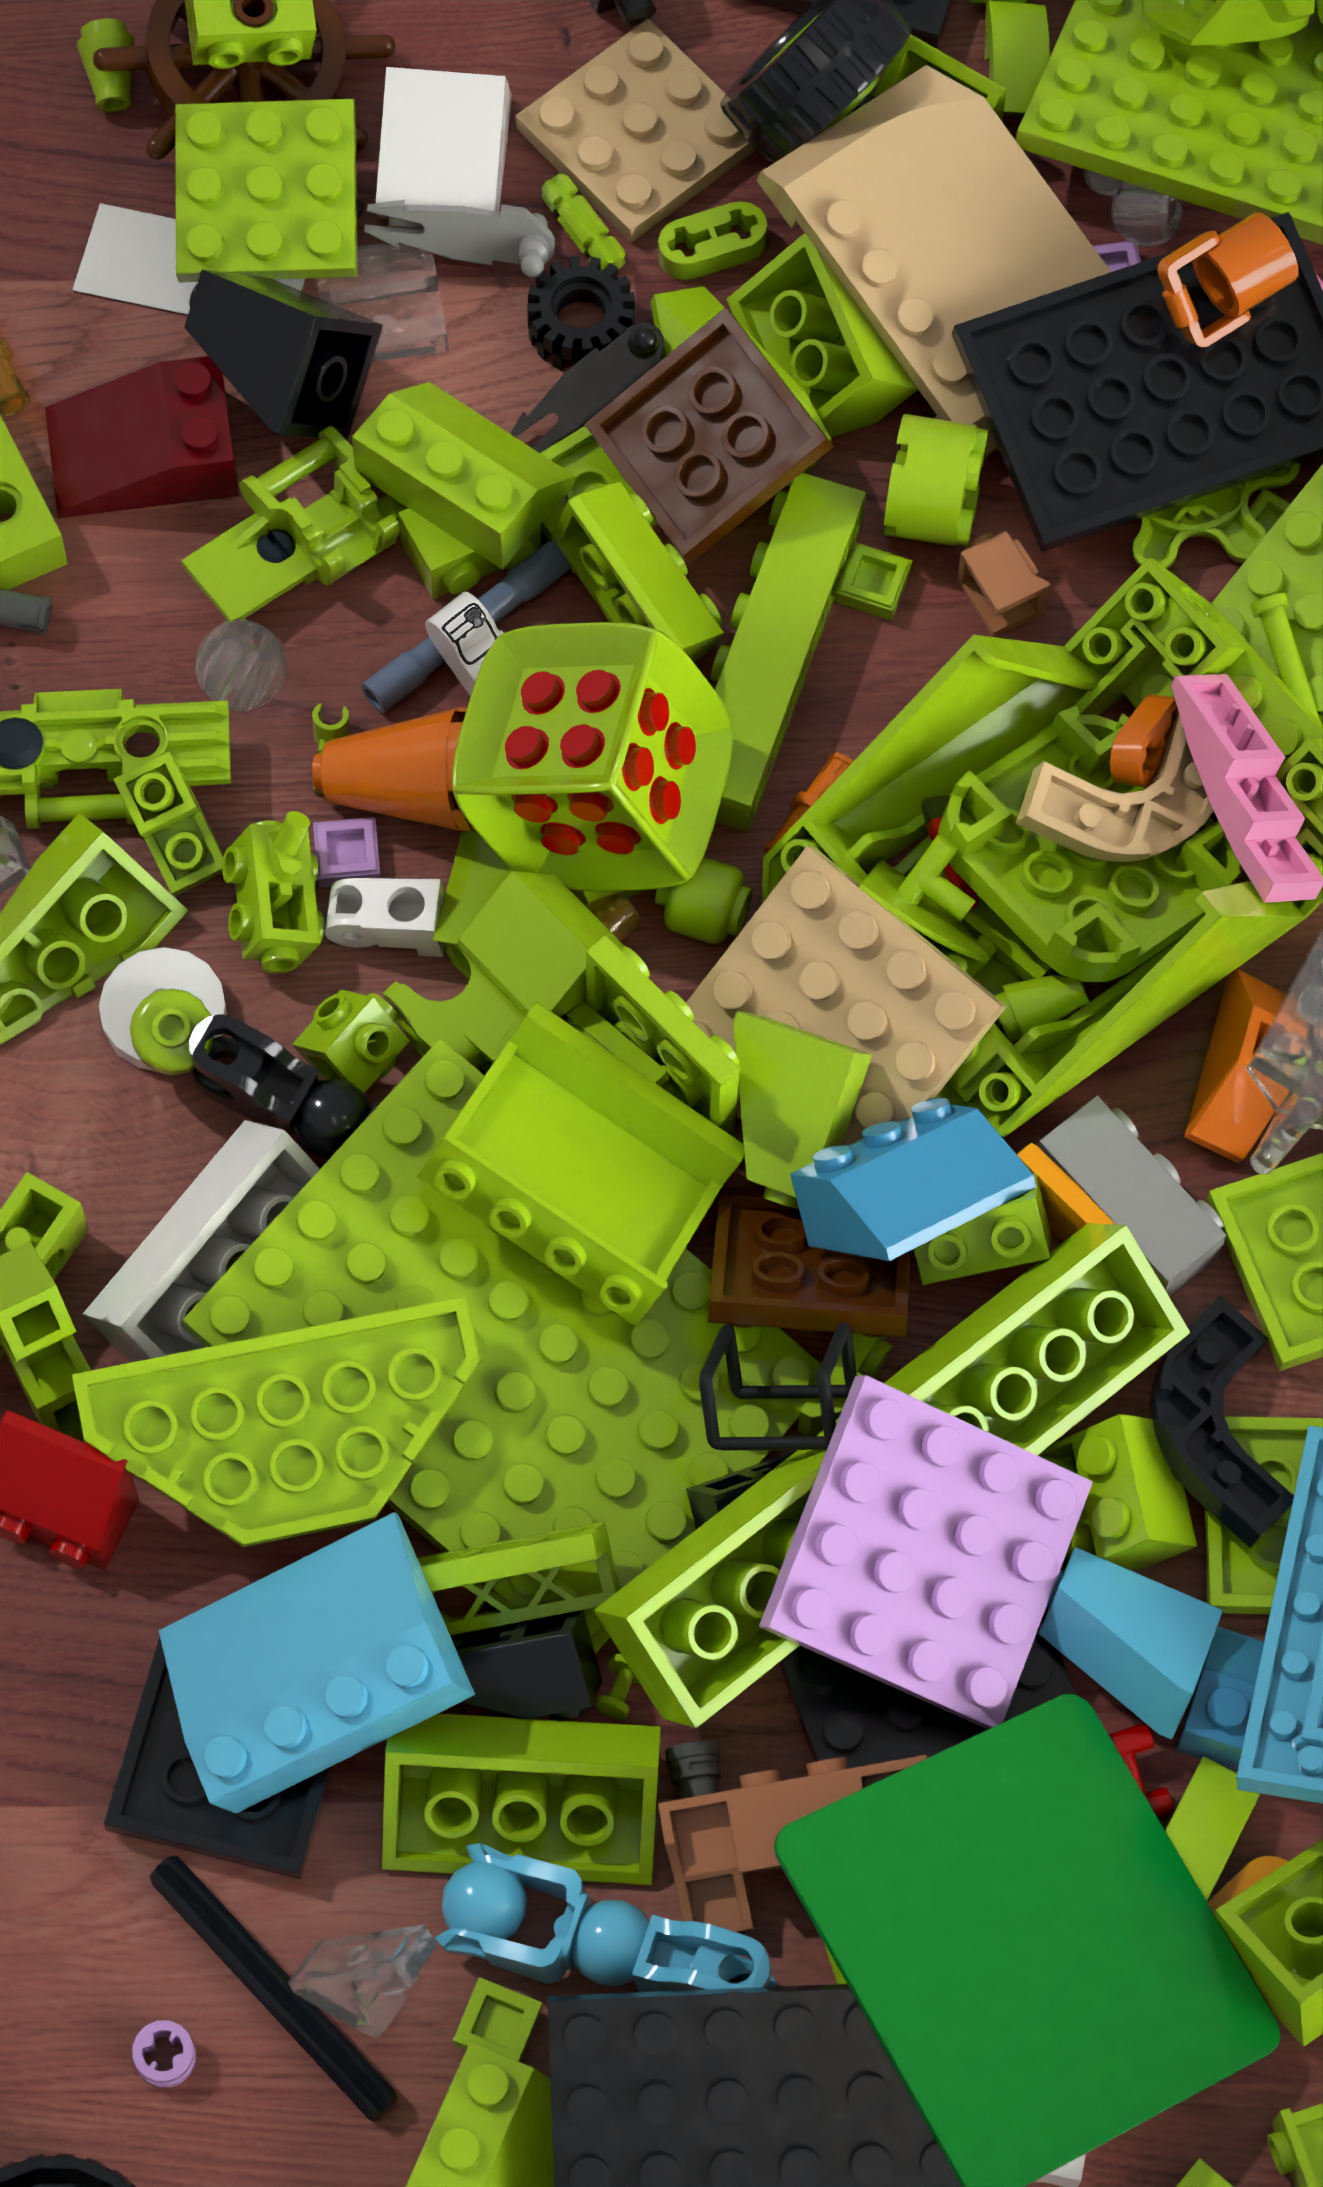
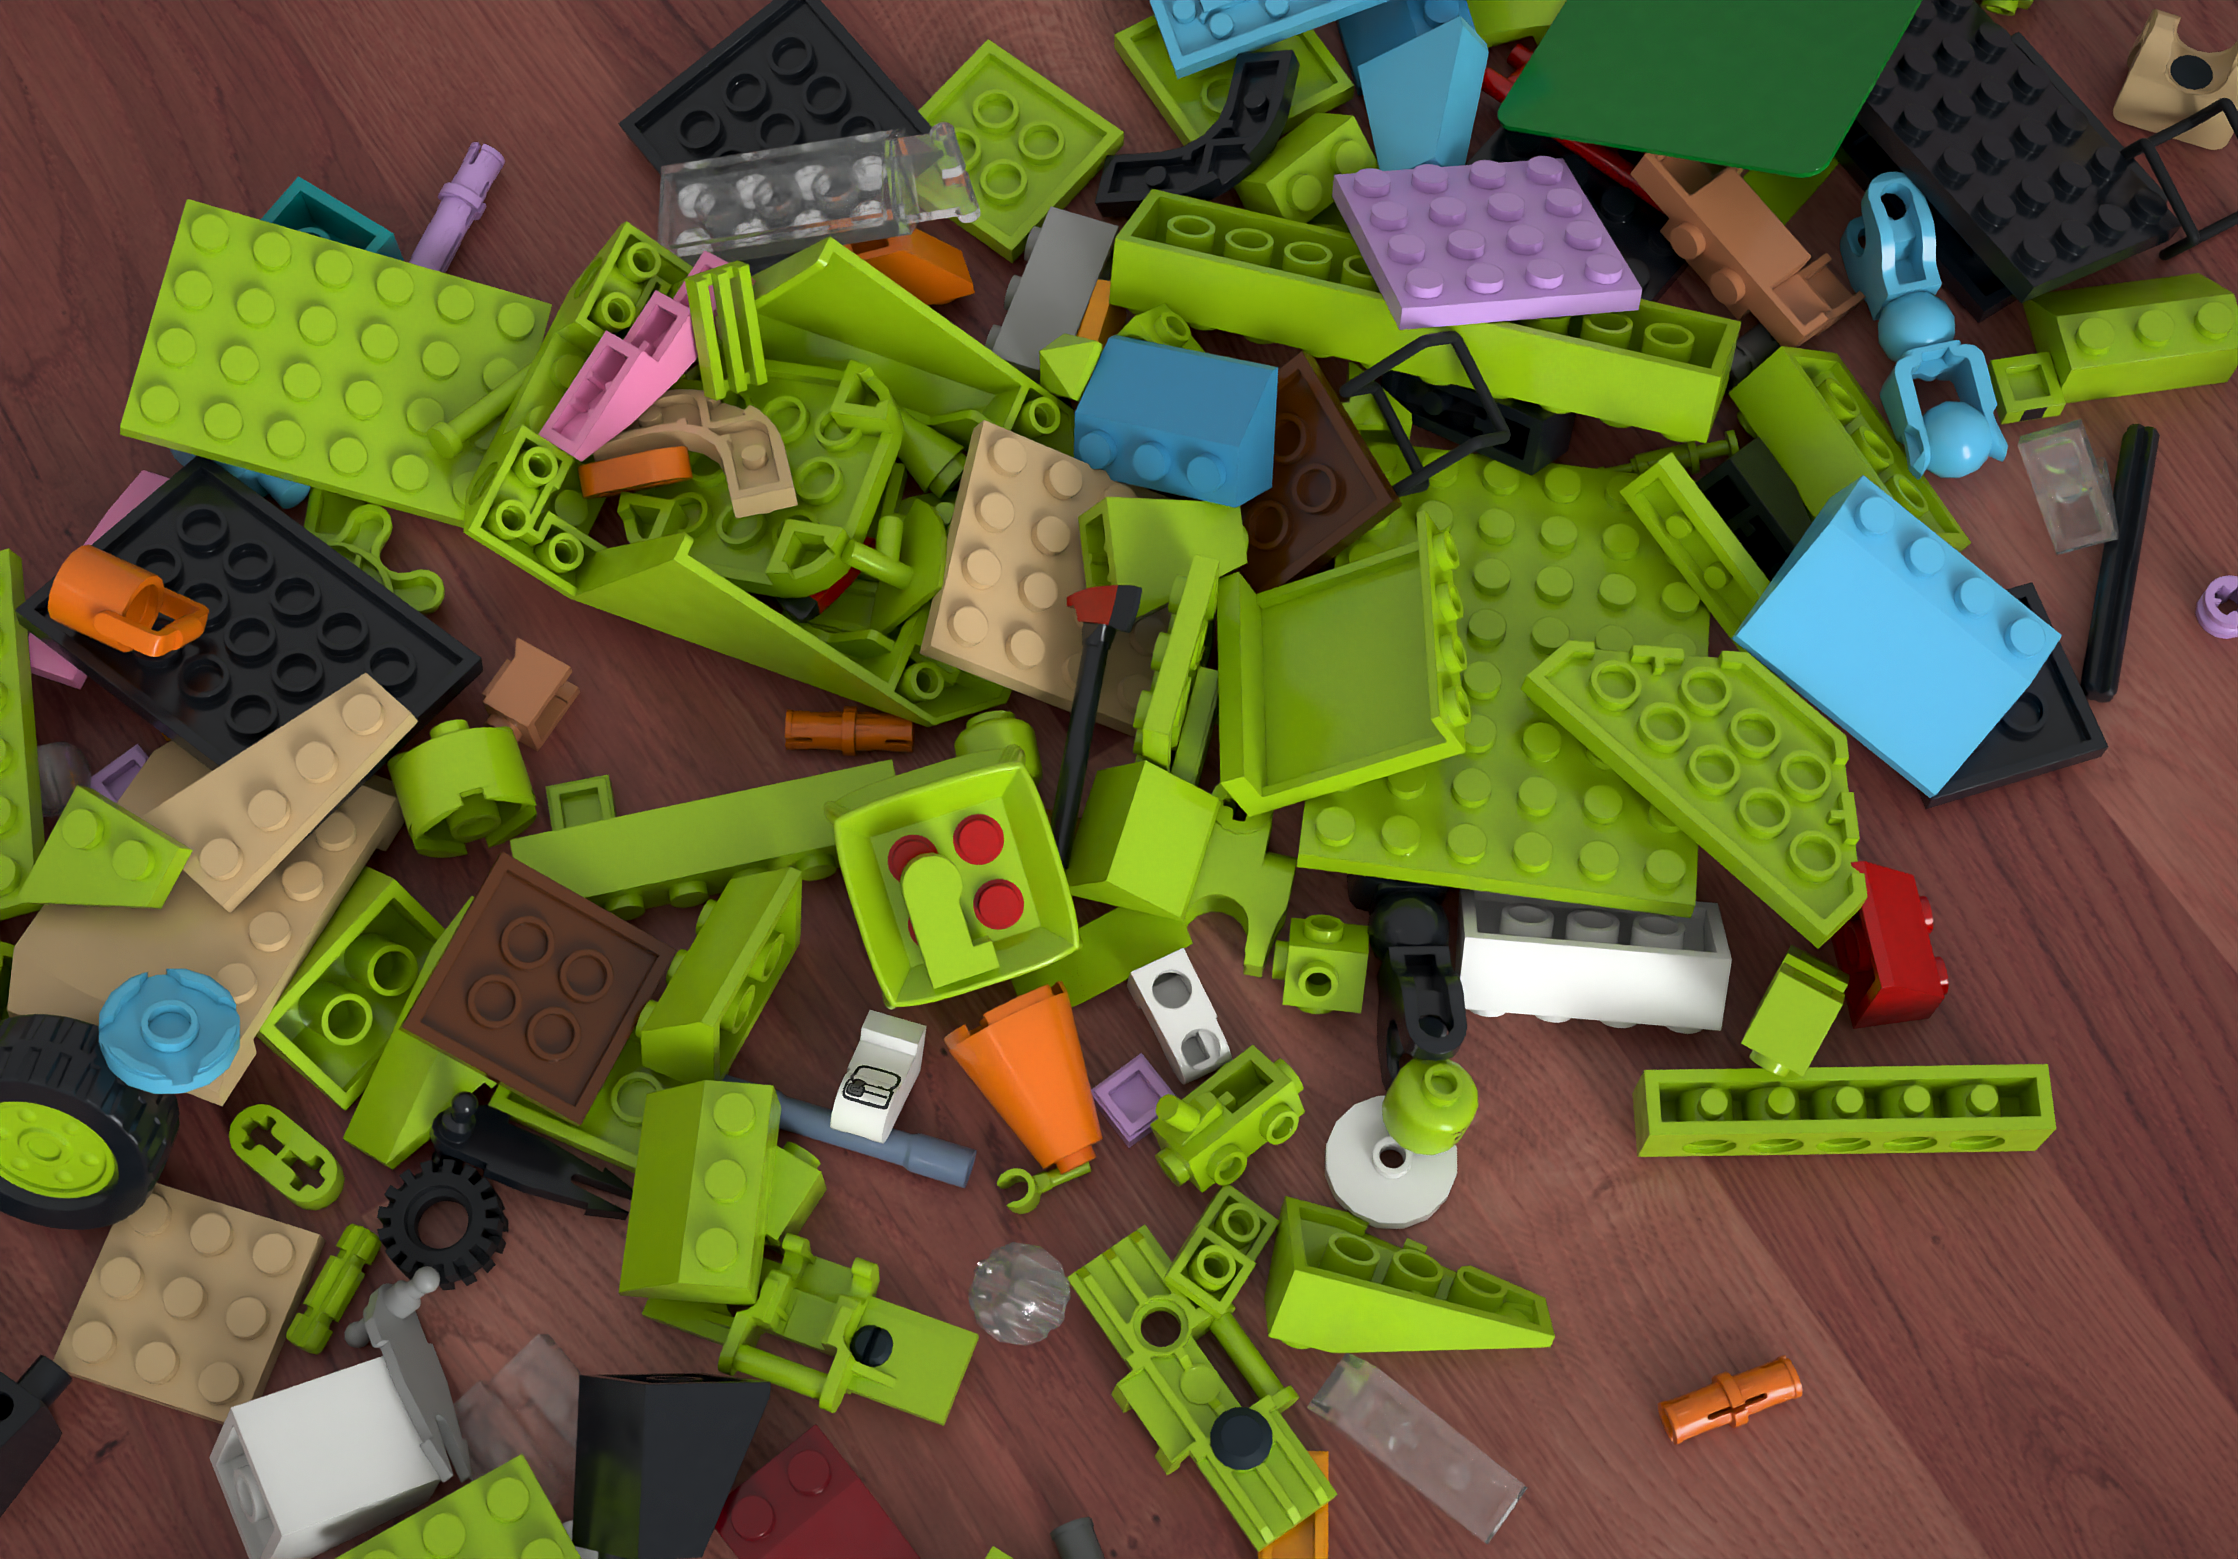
camera: 120 degrees left, 0 degrees up
none -> lime wing [16,785,193,909]
none -> medium azure tile [99,968,240,1094]
none -> tan wing [140,673,418,913]
none -> lime tile [685,260,768,401]
none -> lime leg [900,852,1000,989]
none -> lime slope [1039,333,1103,402]
none -> black piece [1050,585,1142,869]

